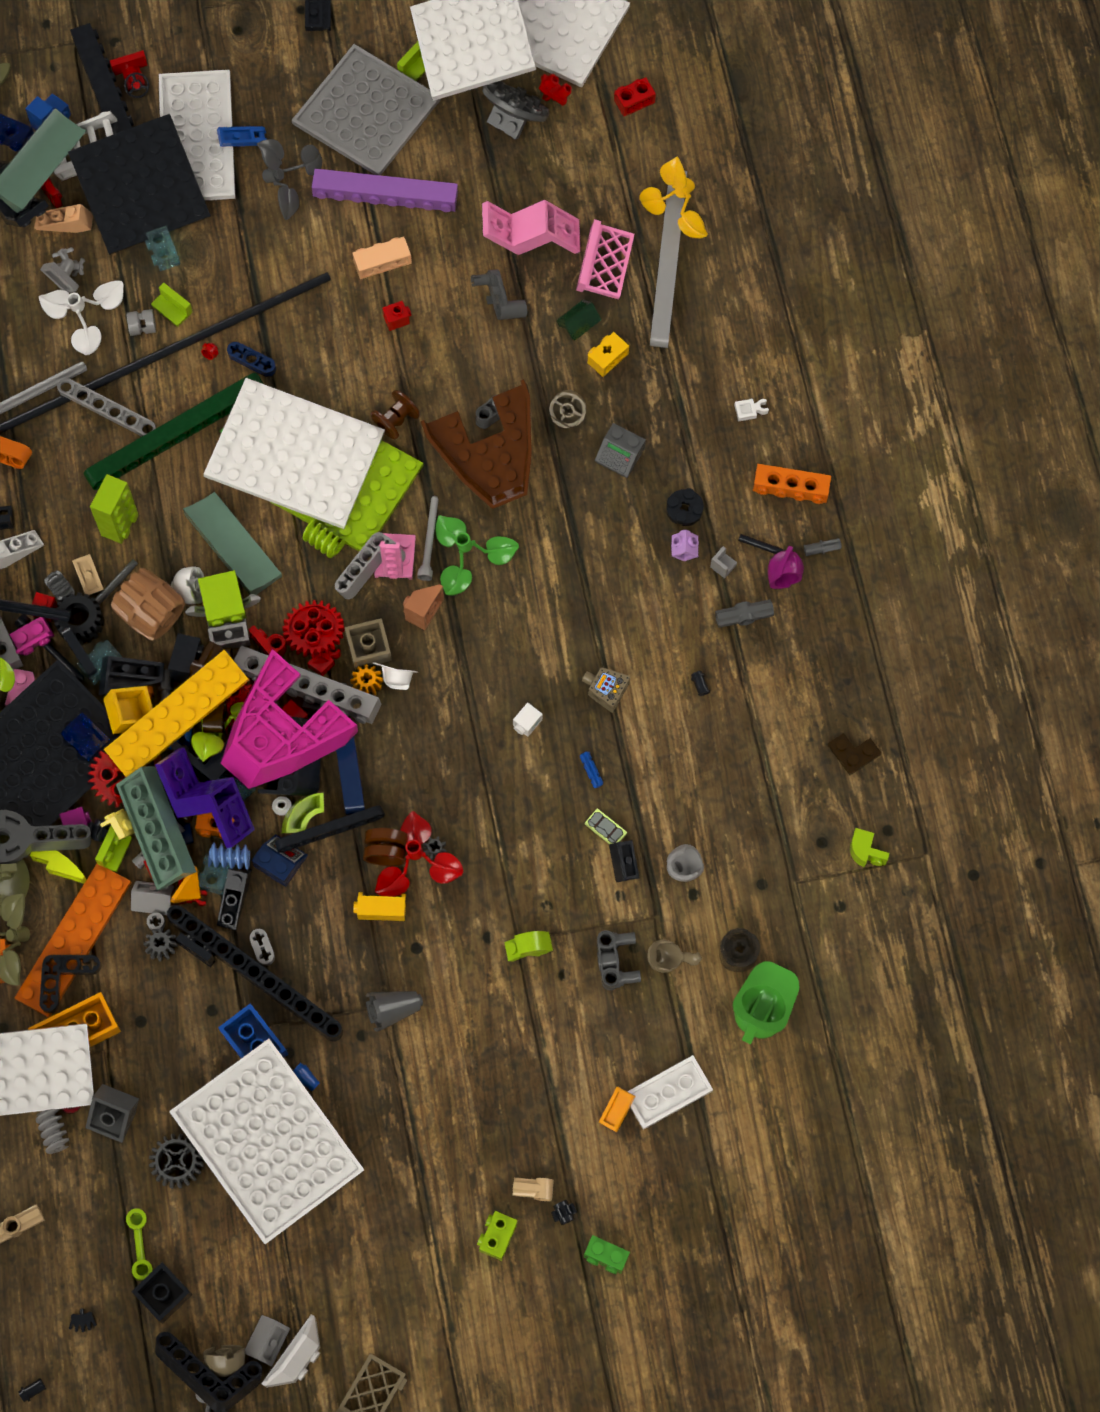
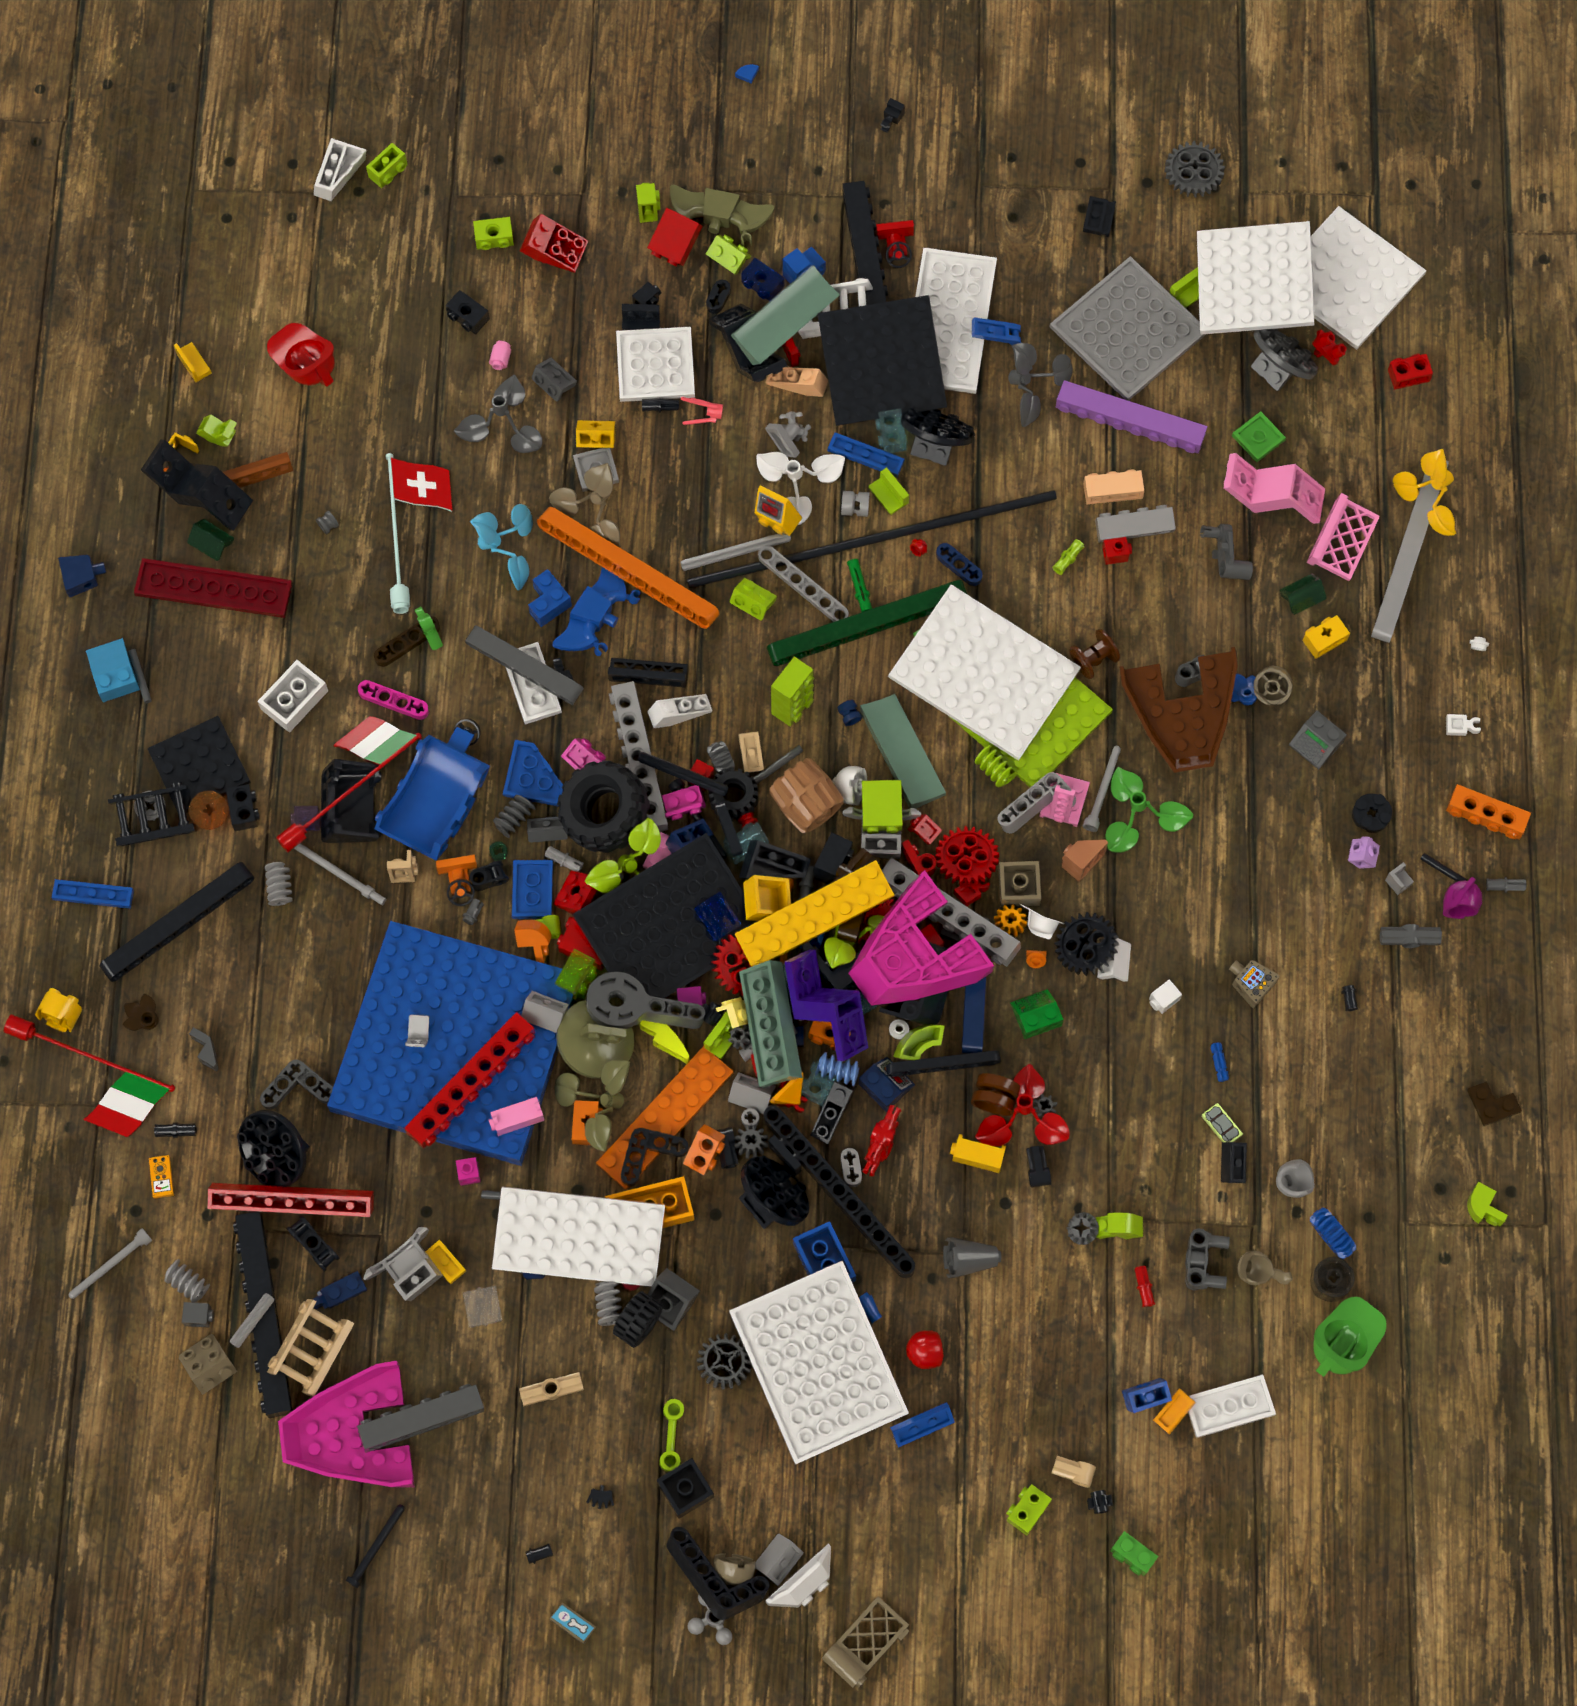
camera: 15 degrees right, 0 degrees up
none -> black tyre [613,1291,663,1348]
none -> dark blue brick [665,819,714,854]
none -> orange brick [683,1124,726,1175]
none -> black piece [717,1127,739,1169]
none -> dark grey gear [728,1025,752,1050]
none -> lime bracket [730,578,777,621]
none -> red bush [738,812,758,830]
none -> black bracket [739,1155,809,1229]
none -> yellow slope [754,485,802,536]
none -> blue plate [827,432,905,478]
none -> dark blue wheel [837,700,862,726]
none -> green pin [847,559,873,612]
none -> red piece [862,1105,901,1177]
none -> blue plate [890,1402,955,1447]
none -> black bracket [900,408,975,466]
none -> red piece [906,1330,944,1369]
none -> red bracket [907,814,942,845]
none -> green slope [1010,989,1064,1039]
none -> orange plate [1026,950,1046,968]
none -> black piece [1026,1145,1051,1188]
none -> lime pin [1052,539,1085,575]
none -> black gear [1054,912,1119,976]
none -> dark grey gear [1066,1212,1099,1245]
none -> light grey brick [1095,505,1176,543]
none -> white panel [1097,938,1131,982]
none -> blue brick [1121,1378,1172,1413]
none -> red axle [1135,1266,1155,1307]
none -> blue plate [1231,674,1257,705]
none -> bright green plate [1232,411,1286,462]
none -> blue gear [1310,1207,1356,1260]
none -> white plate [1470,637,1489,651]

